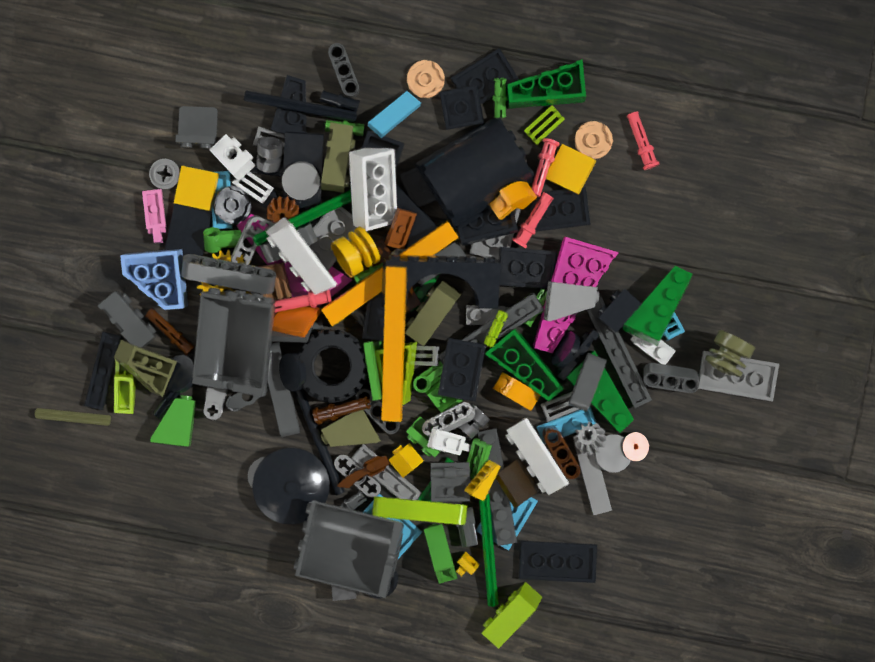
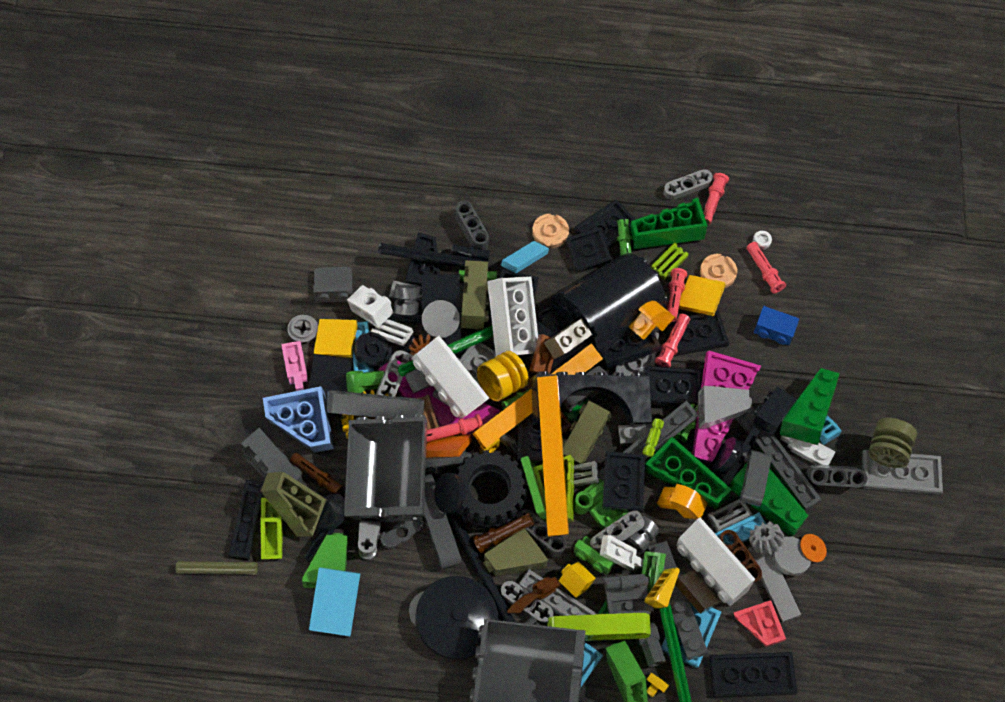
camera: 10 degrees left, 25 degrees down
none -> medium azure tile [309,567,361,636]
none -> brick [544,318,592,359]
none -> light grey beam [663,169,713,200]
none -> coral pin [703,173,729,225]
none -> coral wing [734,600,786,647]
none -> white tile [753,231,772,250]
none -> blue brick [754,306,800,345]

